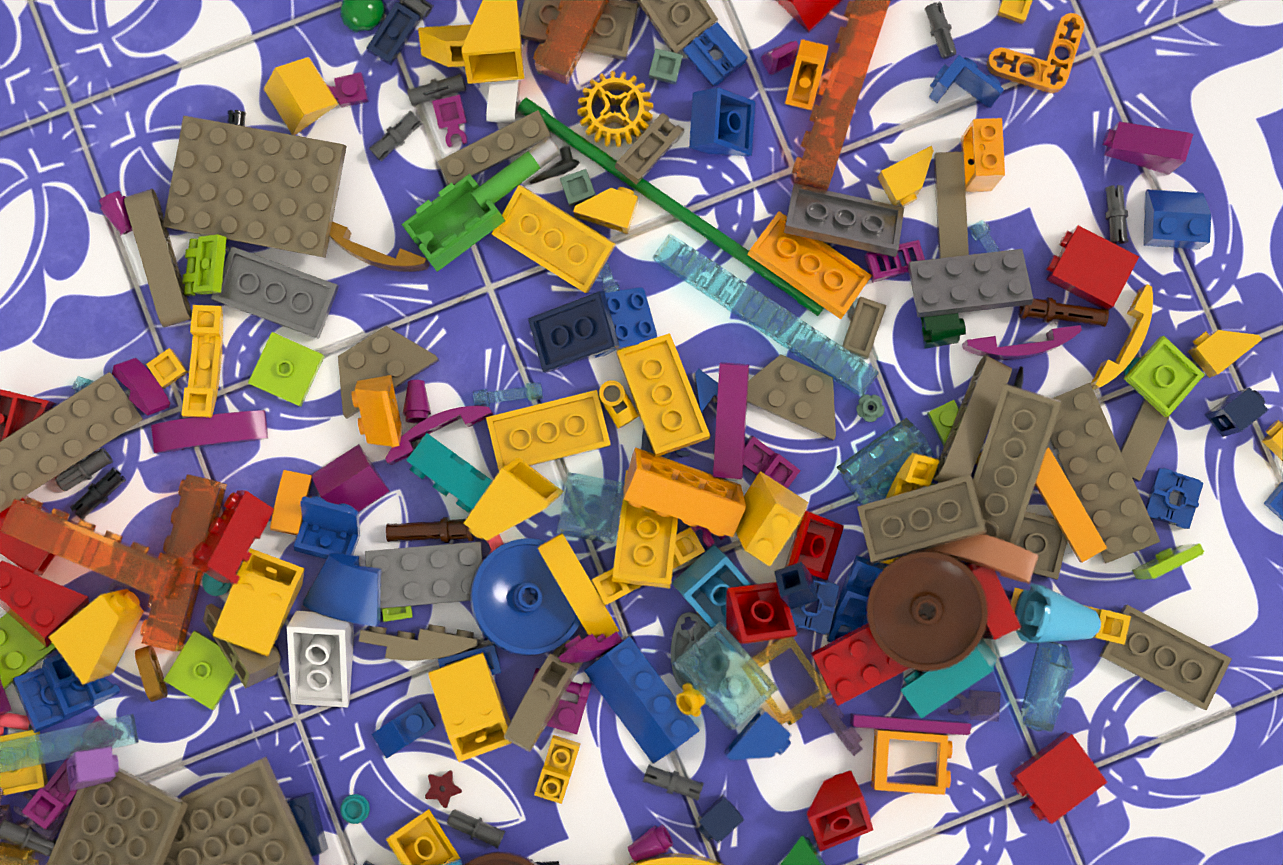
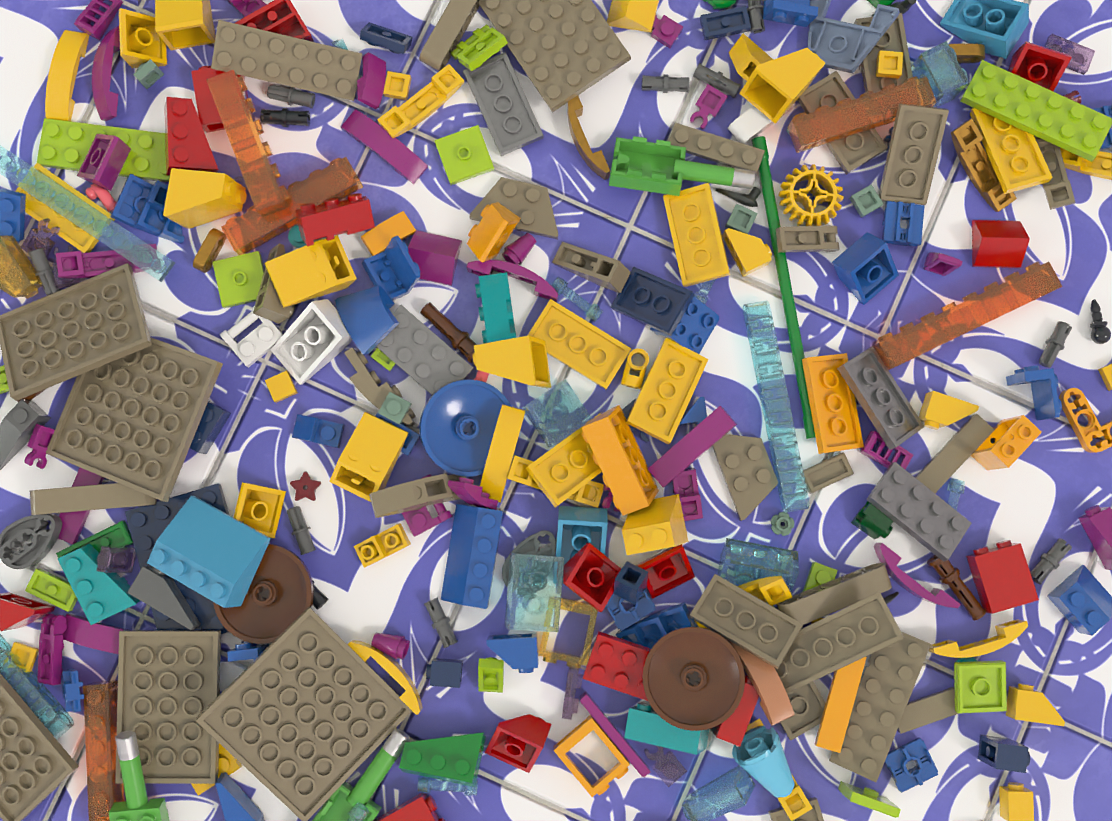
camera: 40 degrees right, 0 degrees up
medium lavender slope [66,747,119,791] -> none
teal plate [340,794,370,824] -> none
yellow plate [676,683,705,717] -> none
light orange slope [785,39,828,110] -> none
none -> white plate [220,306,283,368]
none -> yellow tile [265,370,298,403]
none -> dark blue plate [360,22,412,54]
none -> sand green plate [378,392,412,425]
none -> lime plate [478,657,504,693]
none -> dark tan slope [552,242,631,293]

